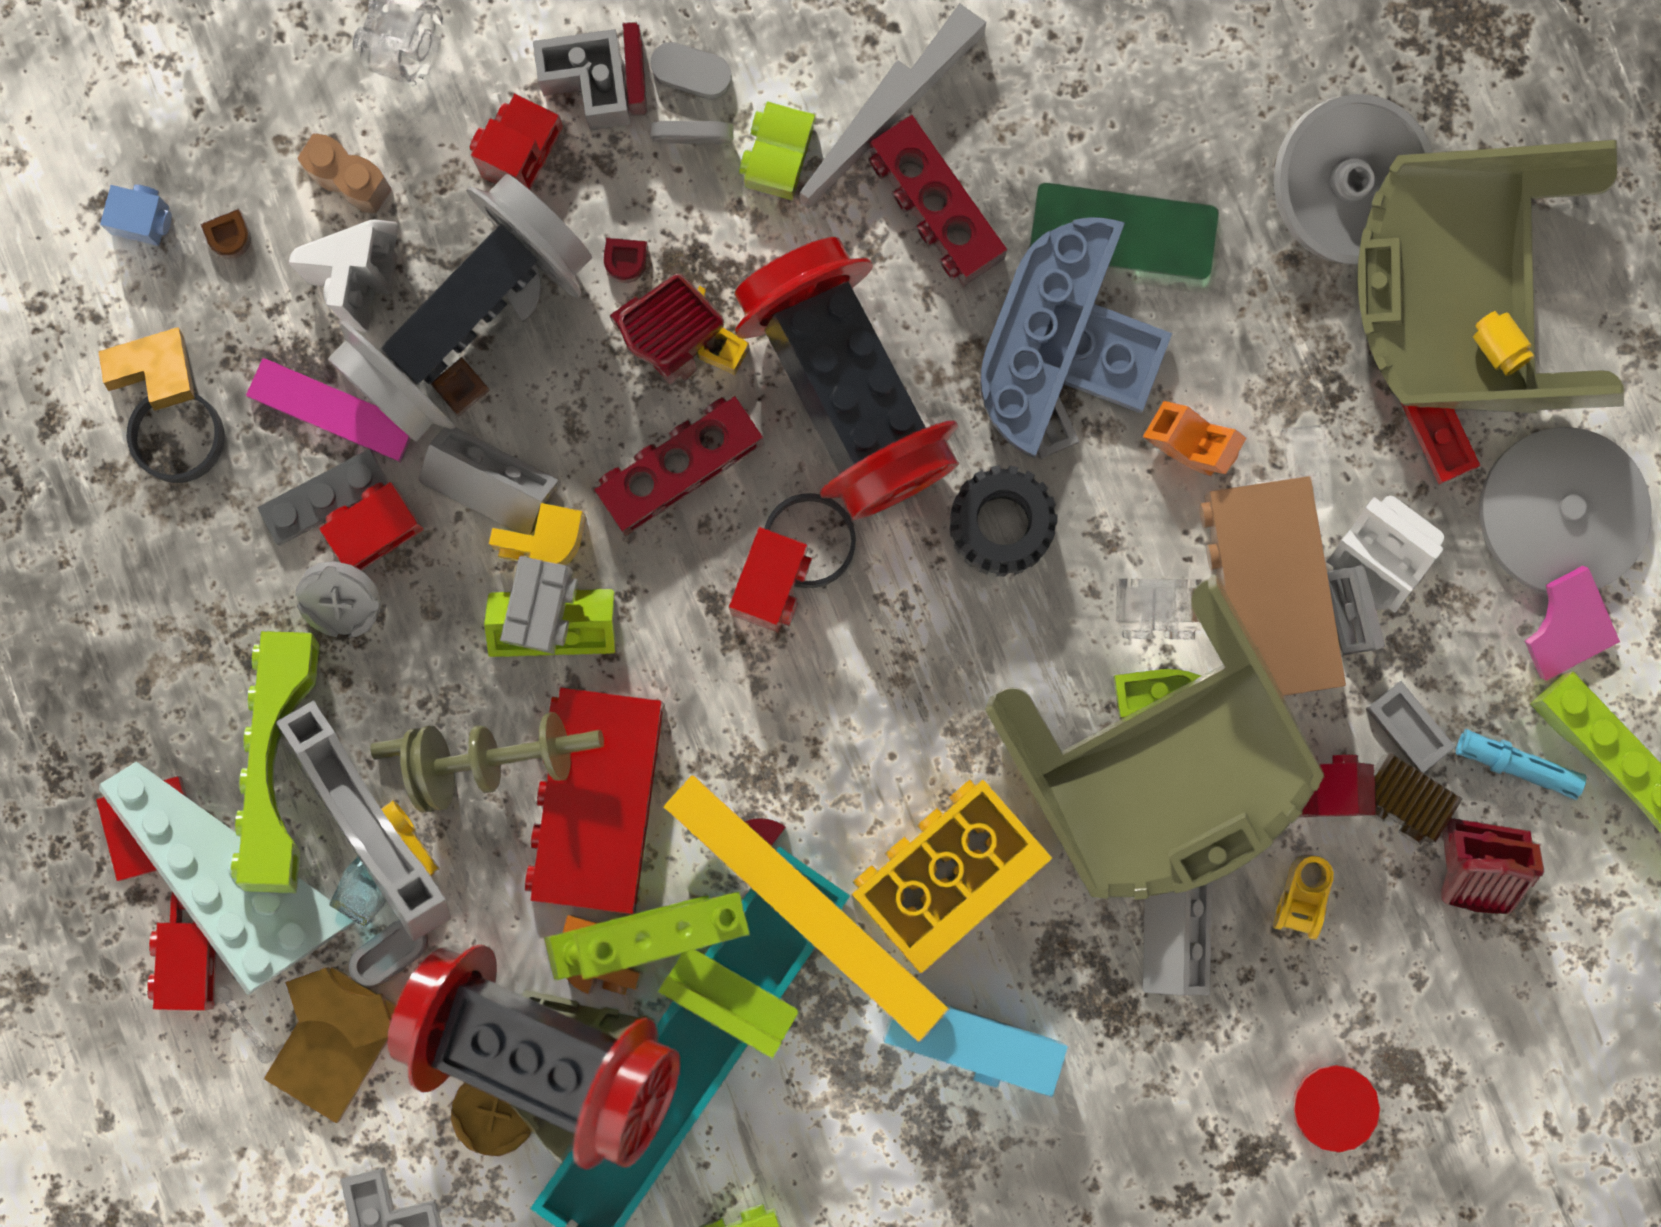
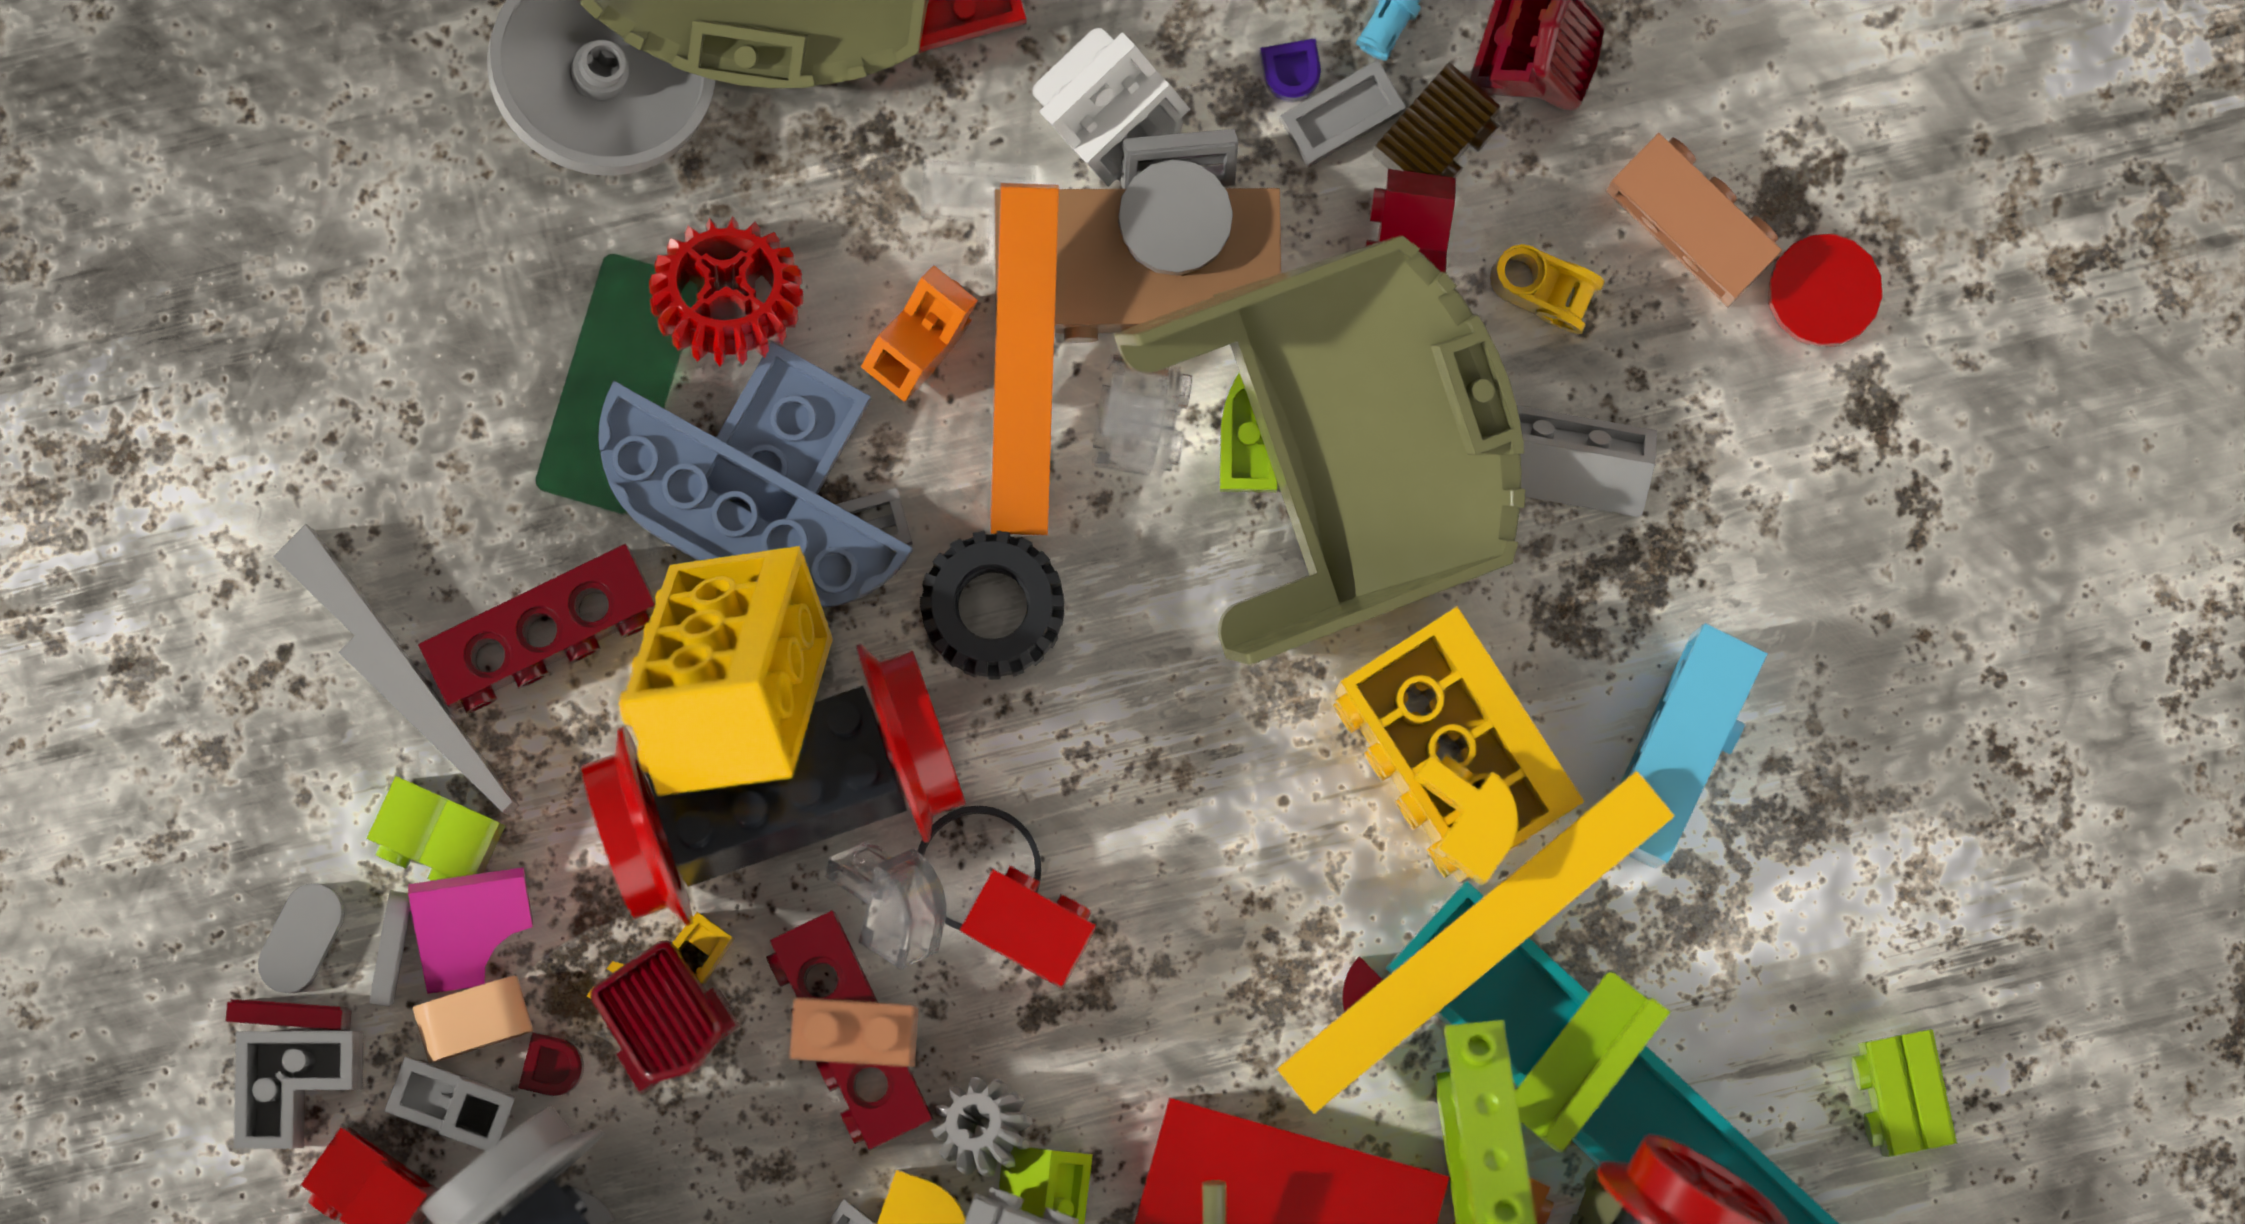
camera: 85 degrees left, 0 degrees up
none -> light grey brick [384,1056,515,1151]
none -> dark pink tile [408,867,533,994]
none -> light nougat beam [412,976,534,1064]
none -> yellow brick [619,546,833,795]
none -> red gear [649,217,804,367]
none -> nougat brick [790,999,919,1067]
none -> clear brick [825,841,946,969]
none -> light grey gear [931,1077,1033,1177]
none -> orange slope [990,183,1059,535]
none -> light grey tile [1118,159,1233,276]
none -> dark purple tile [1260,38,1321,102]
none -> yellow brick [1414,755,1518,885]
none -> nougat brick [1606,133,1782,308]

